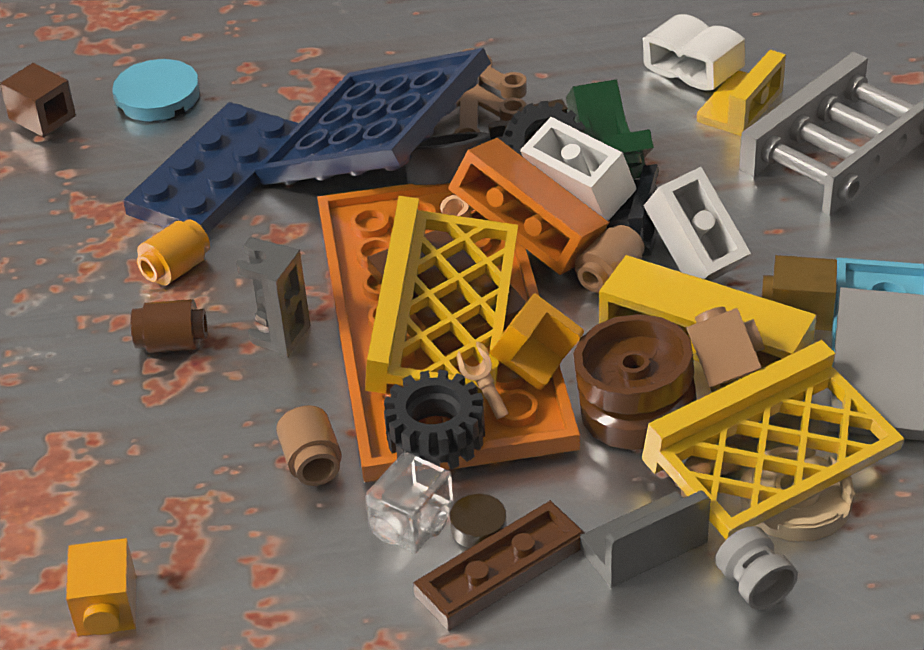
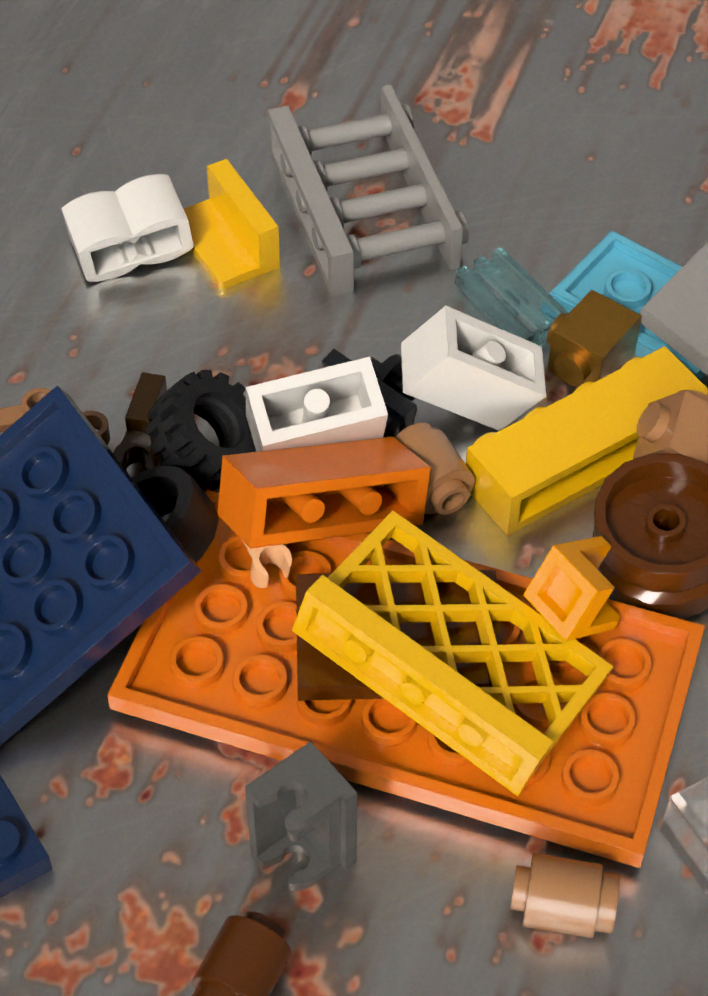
camera: 65 degrees left, 10 degrees up
light orange brick [137,219,210,285] -> none
black tyre [384,370,485,472] -> none
light nougat hand [457,342,508,419] -> none
dark green arch [566,79,654,180] -> none
none -> clear light blue tile [455,247,569,345]

